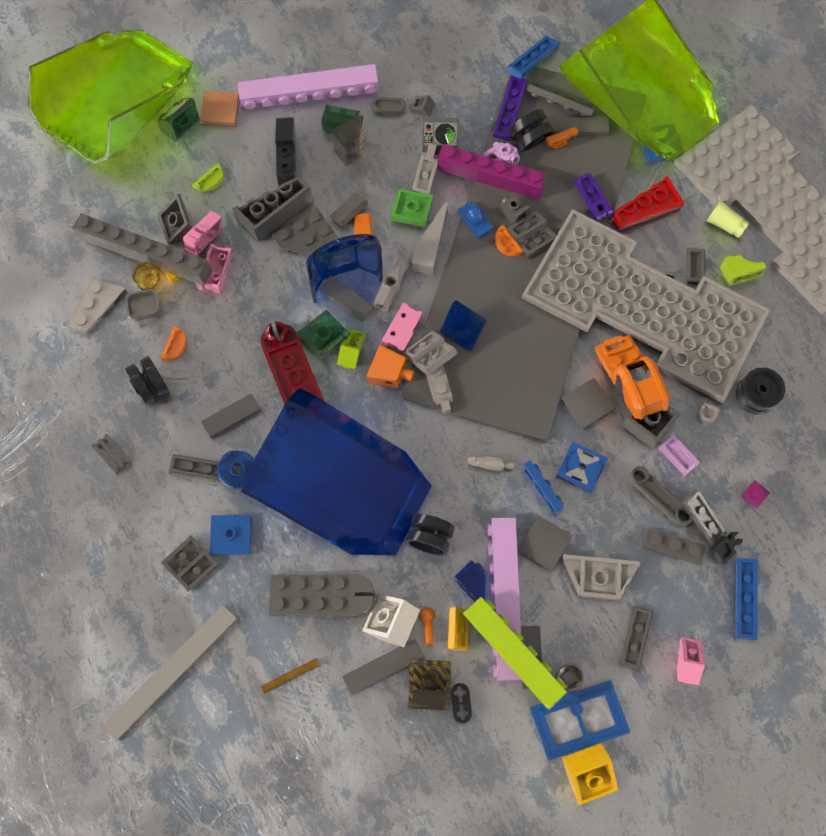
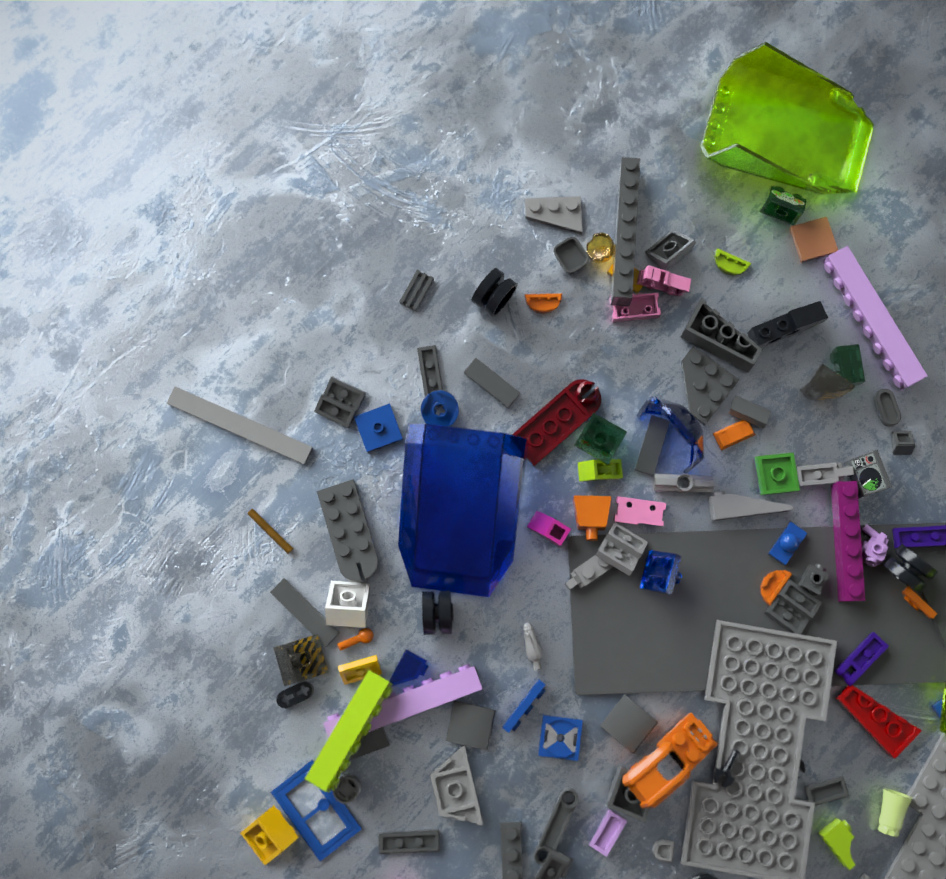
camera: 75 degrees right, 10 degrees up
none -> dark pink slope [527,511,571,548]
none -> black bar [713,749,740,788]

